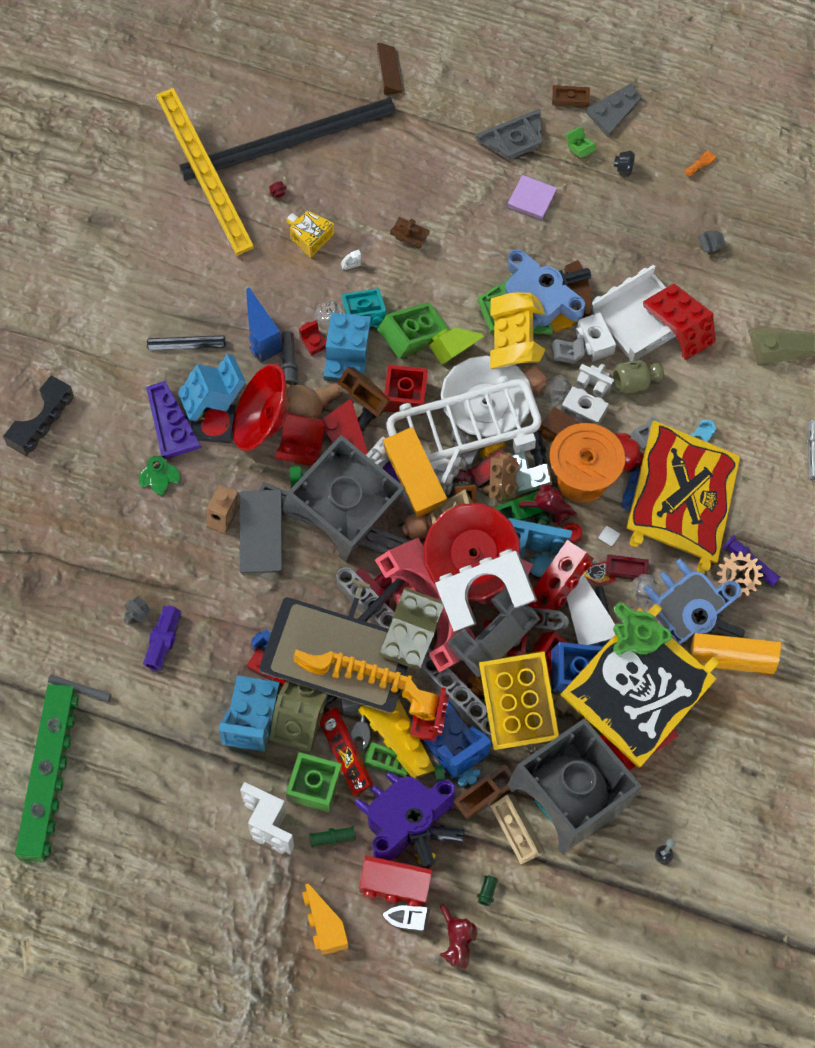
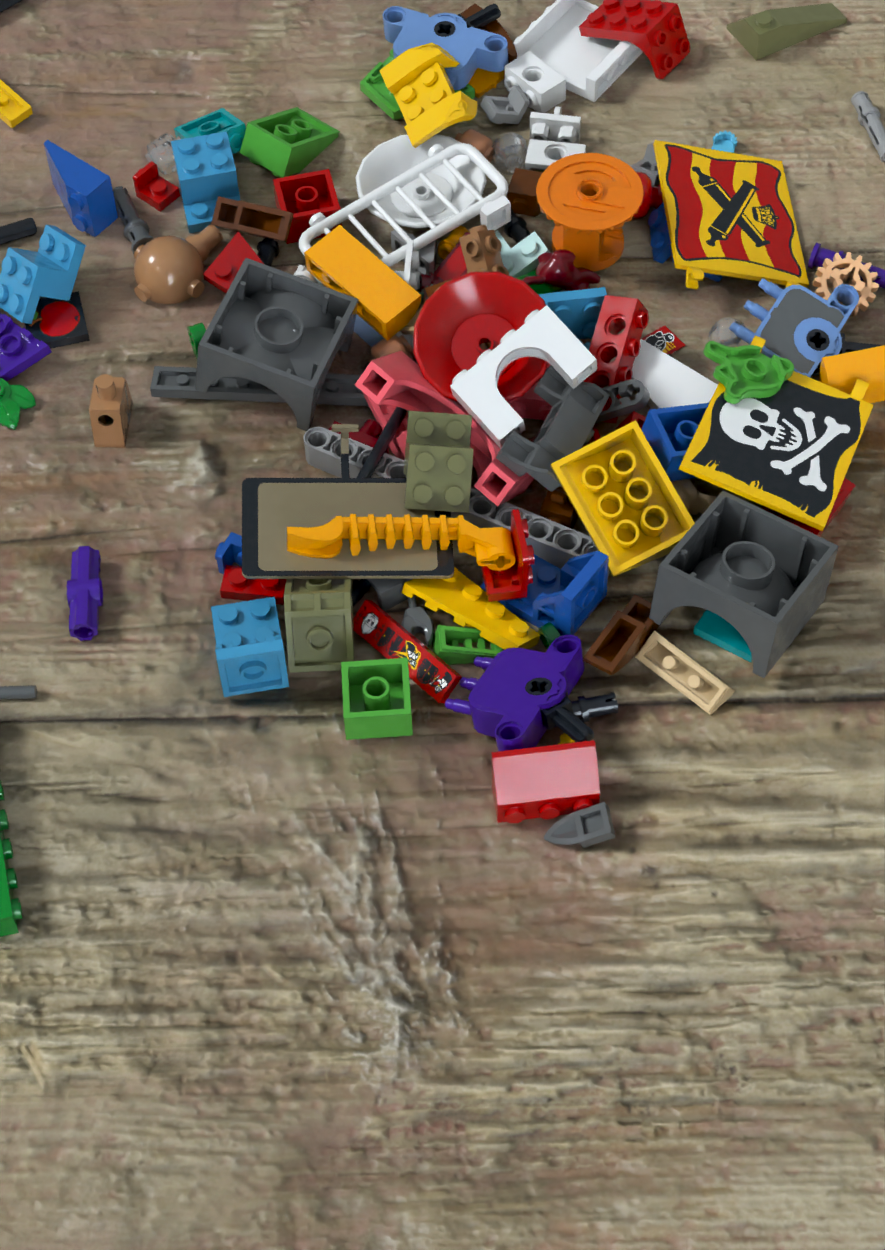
camera: 15 degrees left, 10 degrees down
dark grey piece [123,596,150,624] -> none
red dish [233,364,289,451] -> none
dark grey tile [240,490,282,573] -> none
white bracket [240,782,294,854] -> none
dark red plate [269,181,287,198] -> none
red bracket [276,412,325,466] -> none
yellow torso [286,211,334,258] -> none
light orange slope [302,884,348,955] -> none
dark green pin [309,826,356,848] -> none
white tile [341,250,361,270] -> none
reddish brown hips [390,217,430,249] -> none
lime slope [428,327,484,365] -> none
dark red animal [440,904,478,969] -> none
medium azure plant [456,767,481,787] -> none
dark green pin [477,875,498,906] -> none
white sticker [598,526,620,546] -> none
dark red tile [605,554,649,581] -> none
olive piece [613,360,664,395] -> none

